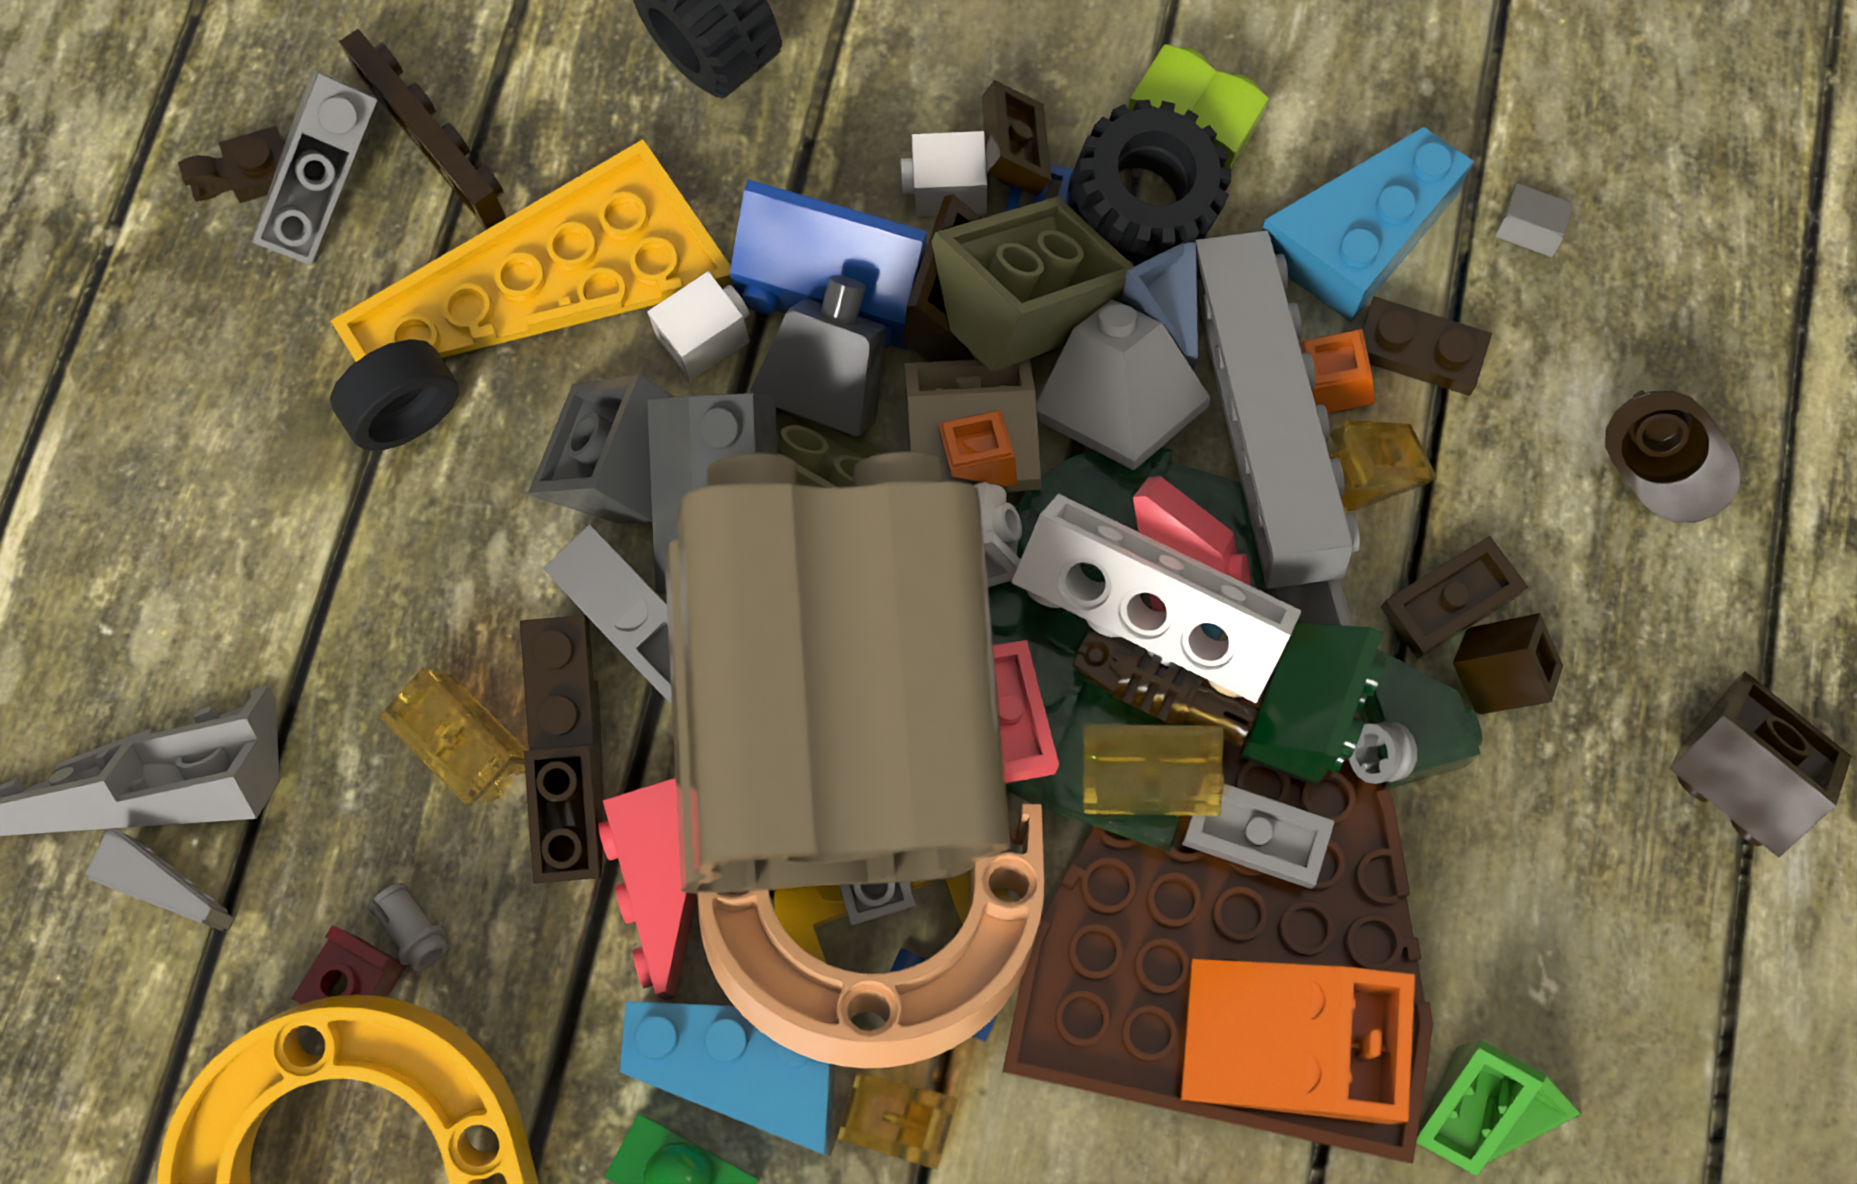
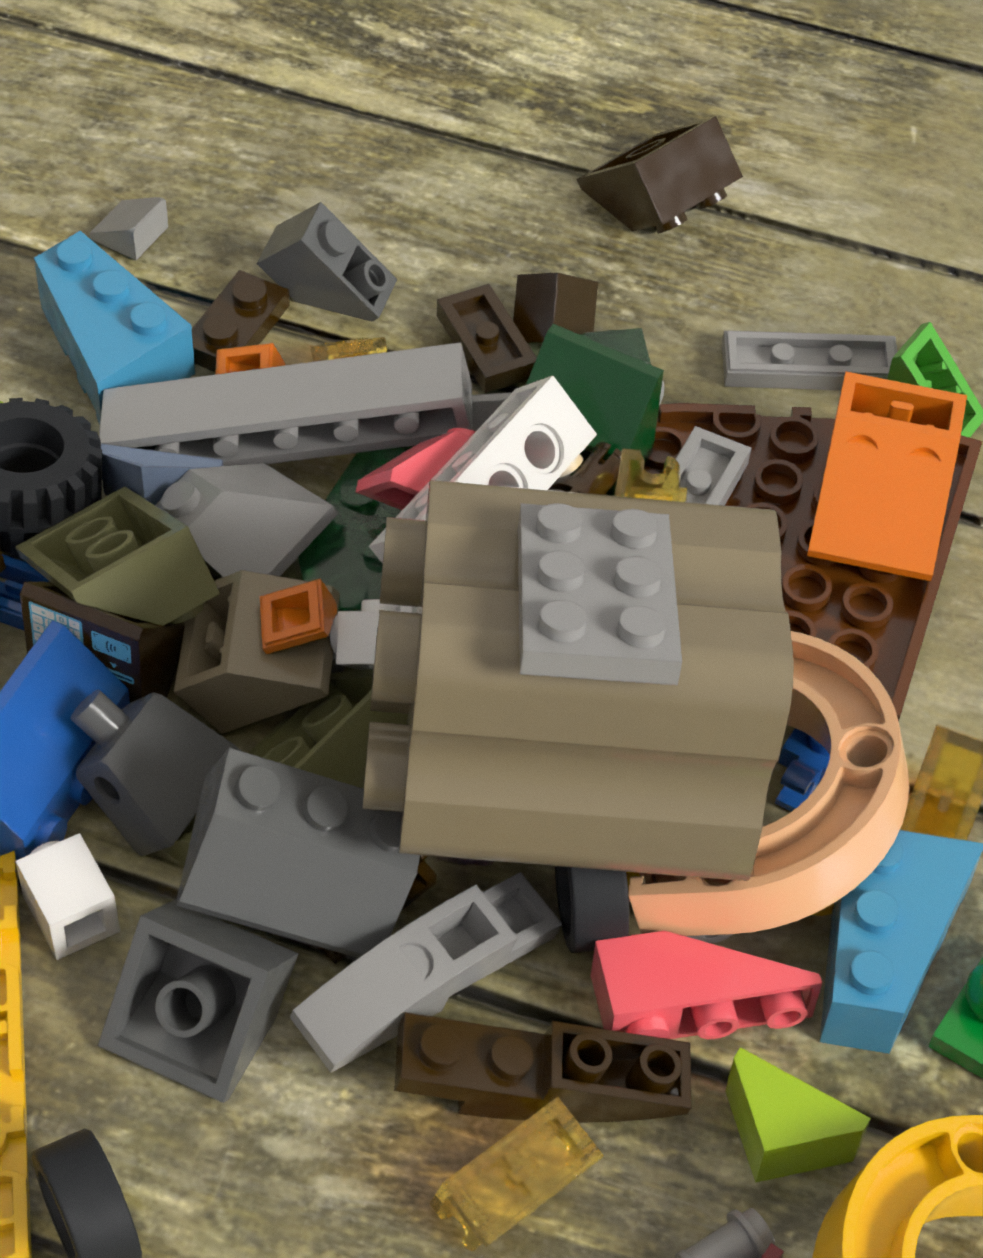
camera: 90 degrees left, 20 degrees down
dark brown piece [1605,390,1741,523] -> none
none -> dark grey slope [256,202,397,322]
none -> light grey plate [518,503,682,685]
none -> light grey tile [722,331,897,390]
none -> lime slope [725,1047,871,1183]

